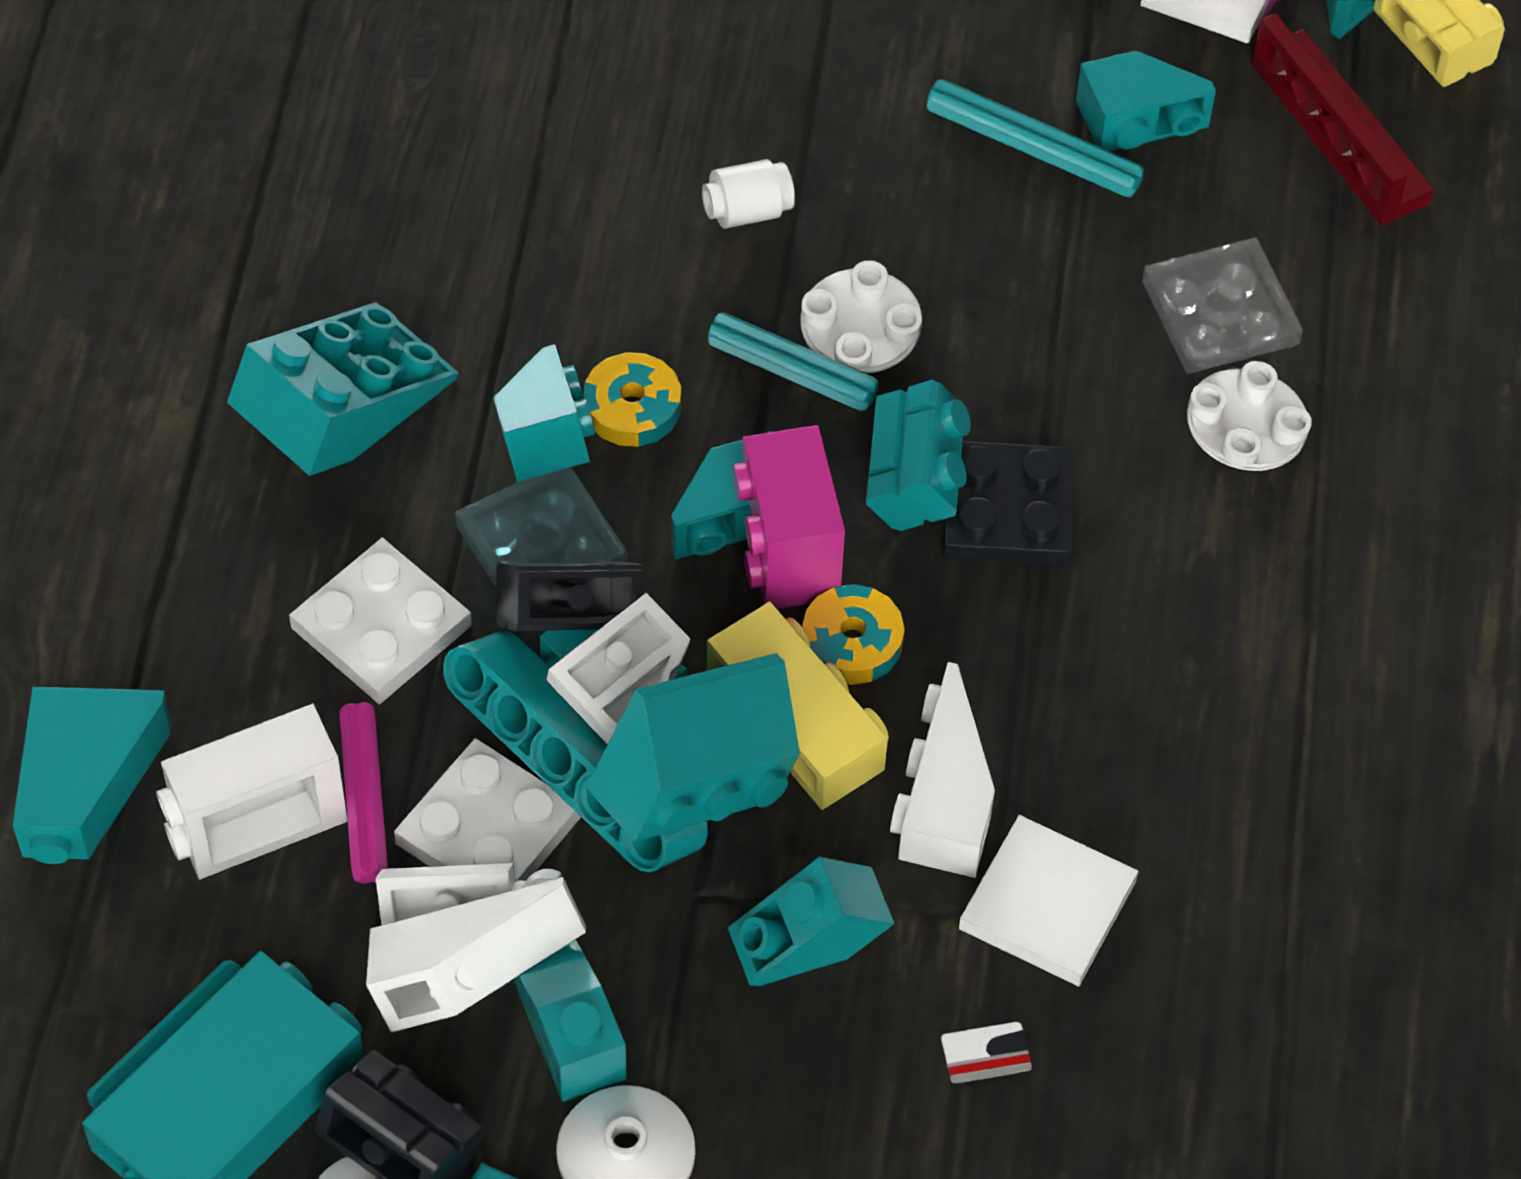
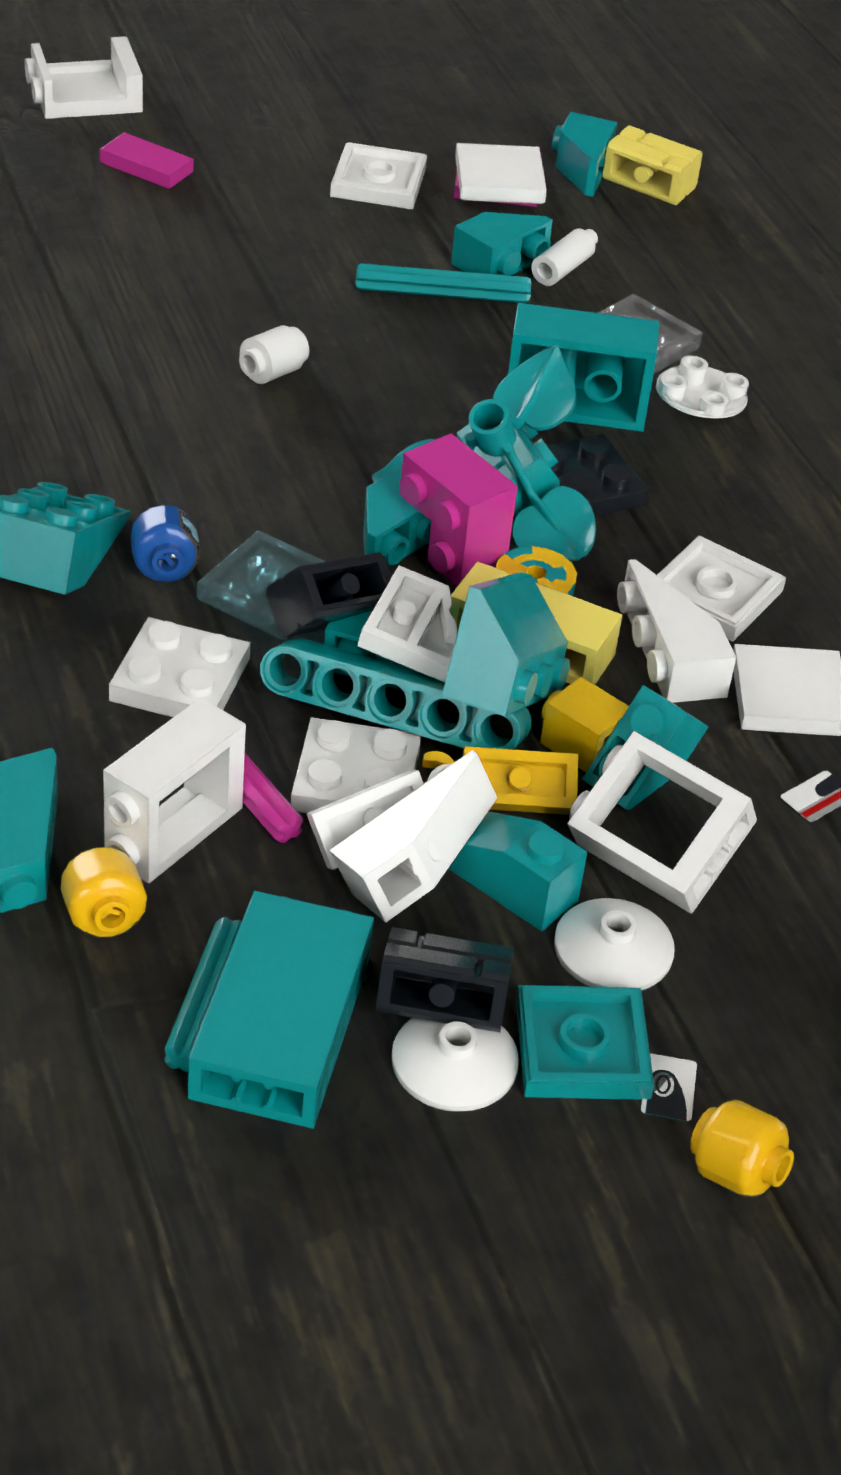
camera: 30 degrees left, 15 degrees down
teal slope [493,344,595,482] -> none
yellow piece [583,352,681,447] -> none
teal axle [708,312,878,411] -> none
white dish [801,261,922,373] -> none
dark red fence [1252,13,1434,226] -> none
none -> yellow head [61,847,147,938]
none -> blue head [130,505,201,582]
none -> teal plant [372,345,596,561]
none -> yellow plate [422,746,578,815]
none -> teal brick [508,303,660,432]
none -> white cylinder [531,229,598,286]
none -> yellow brick [540,677,629,772]
none -> white window [567,731,757,914]
none -> white tile [657,536,786,641]

